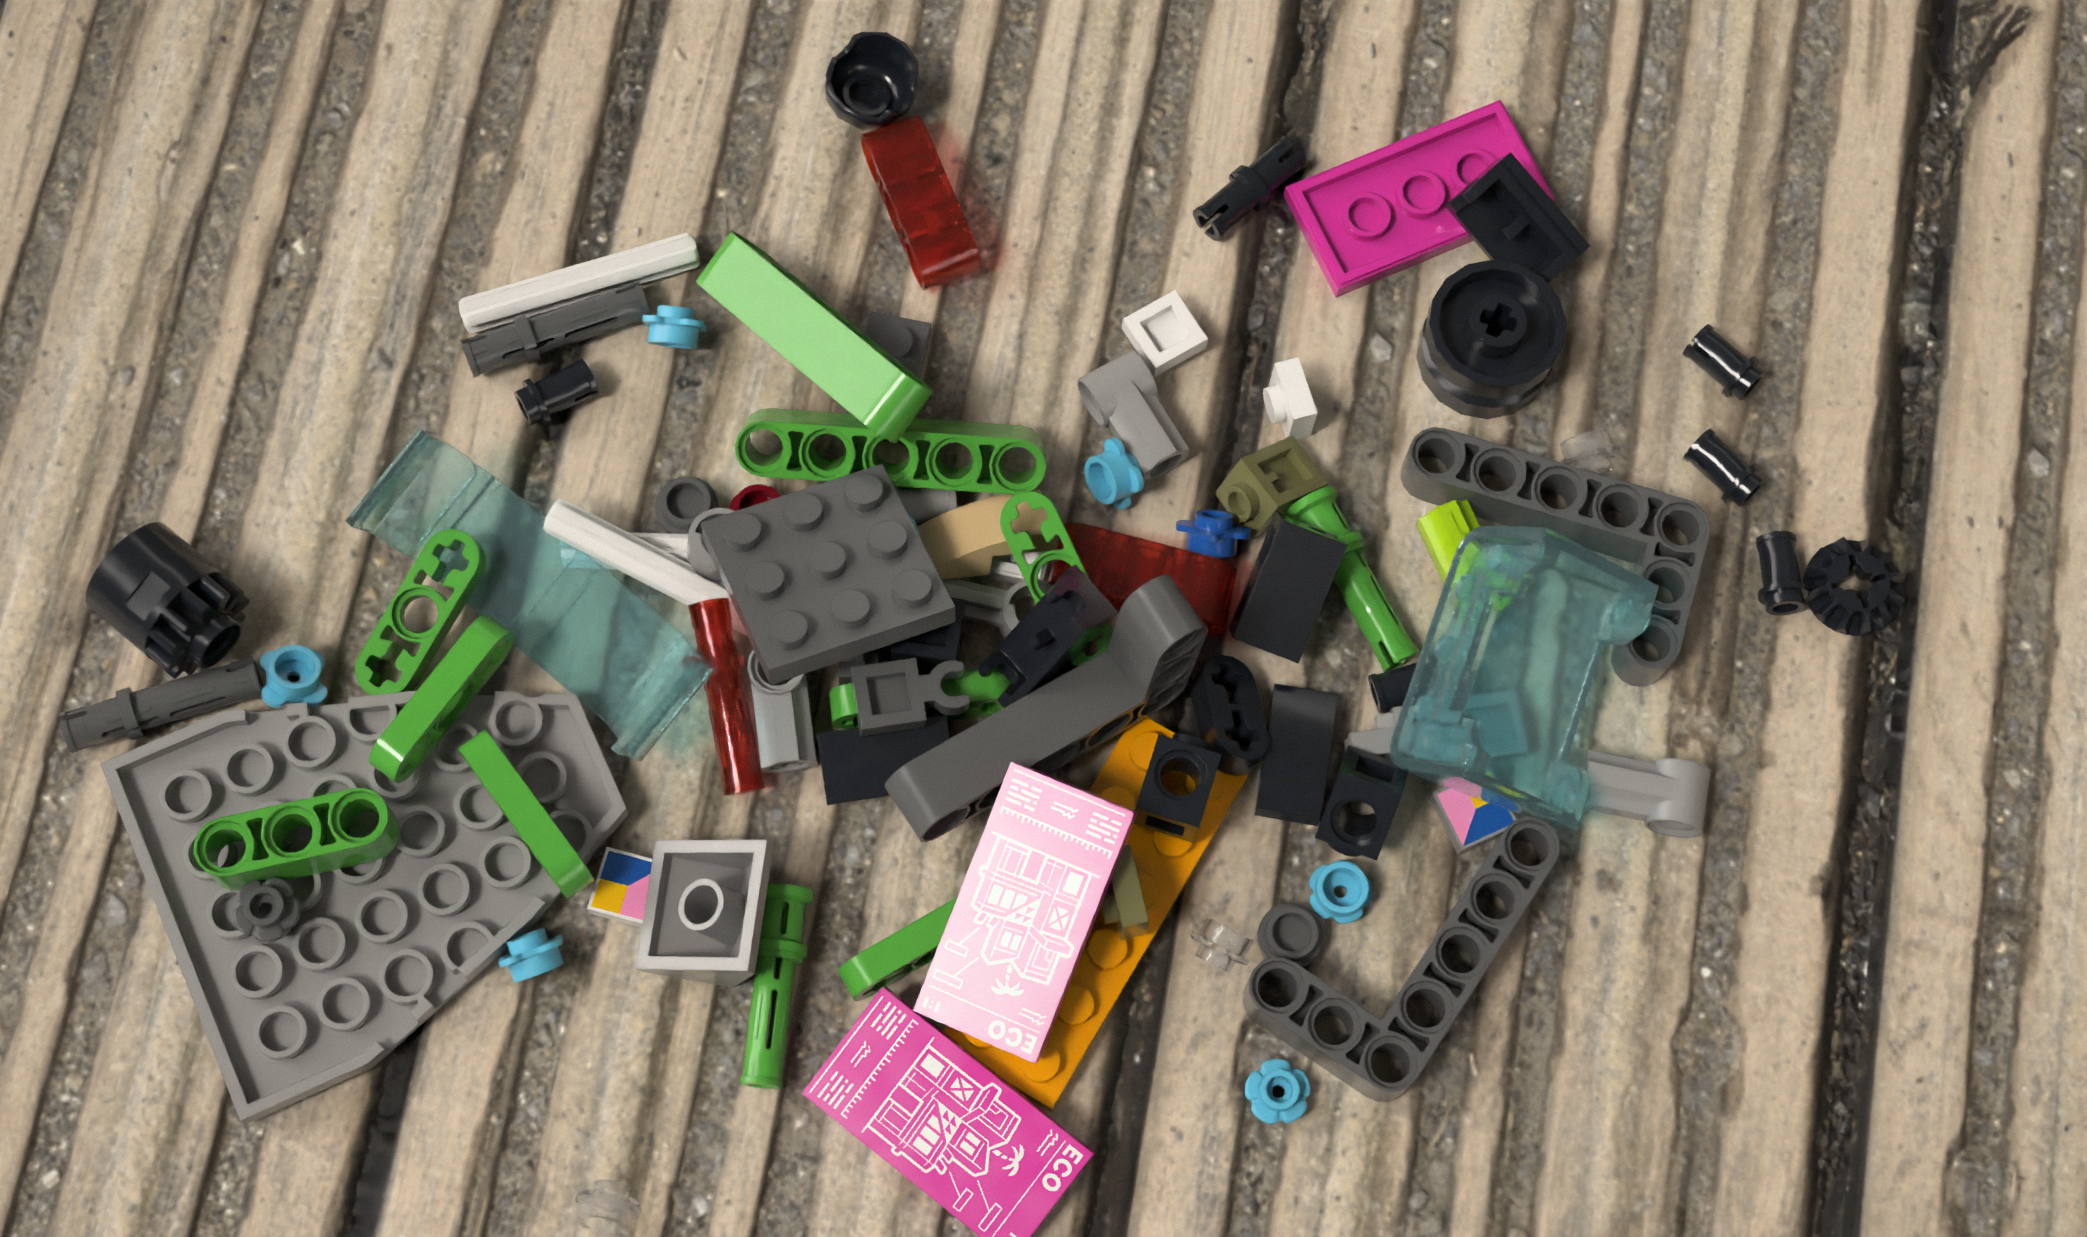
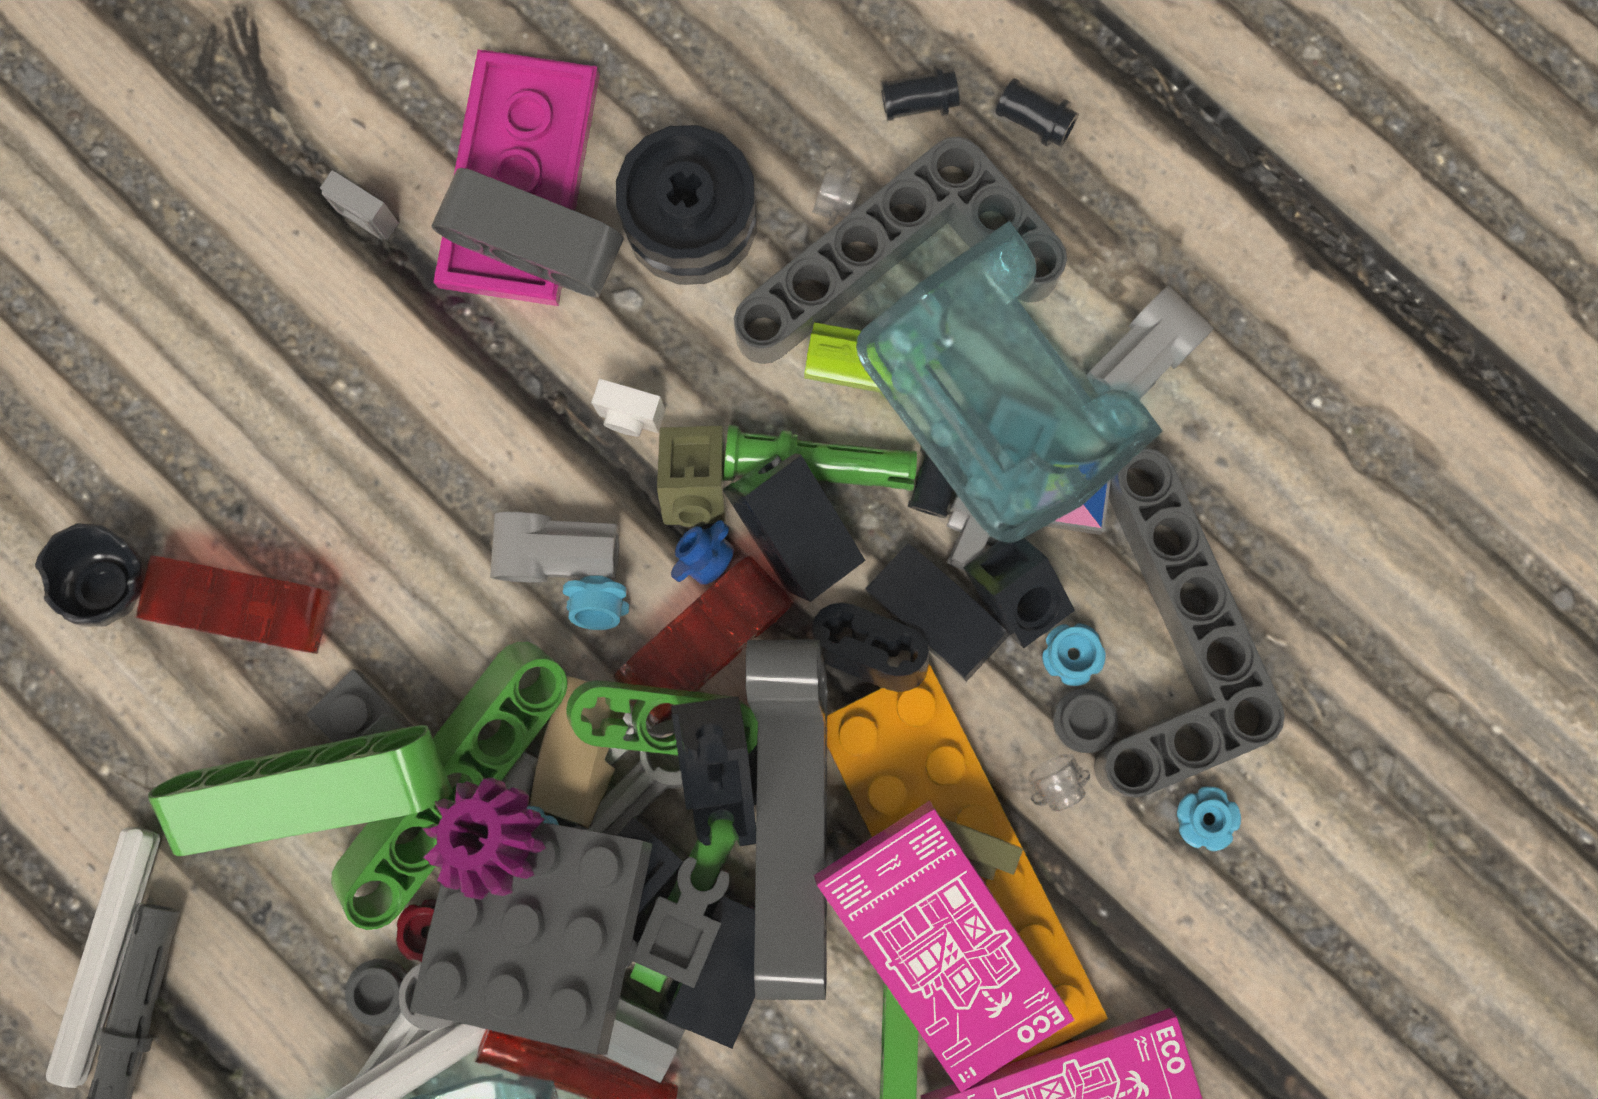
camera: 50 degrees left, 10 degrees up
black pin [514,359,600,426] -> none
medium azure plate [642,305,707,349] -> none
white plate [1122,290,1208,377] -> none
black brick [1134,733,1222,843] -> none
black pin [1193,136,1307,241] -> none
black hinge [1445,152,1590,283] -> none
black pin [1682,324,1765,401] -> none
black gear [1803,537,1906,636] -> none
none -> light grey tile [320,170,399,240]
none -> magenta gear [422,778,547,900]
none -> dark grey beam [431,168,624,298]

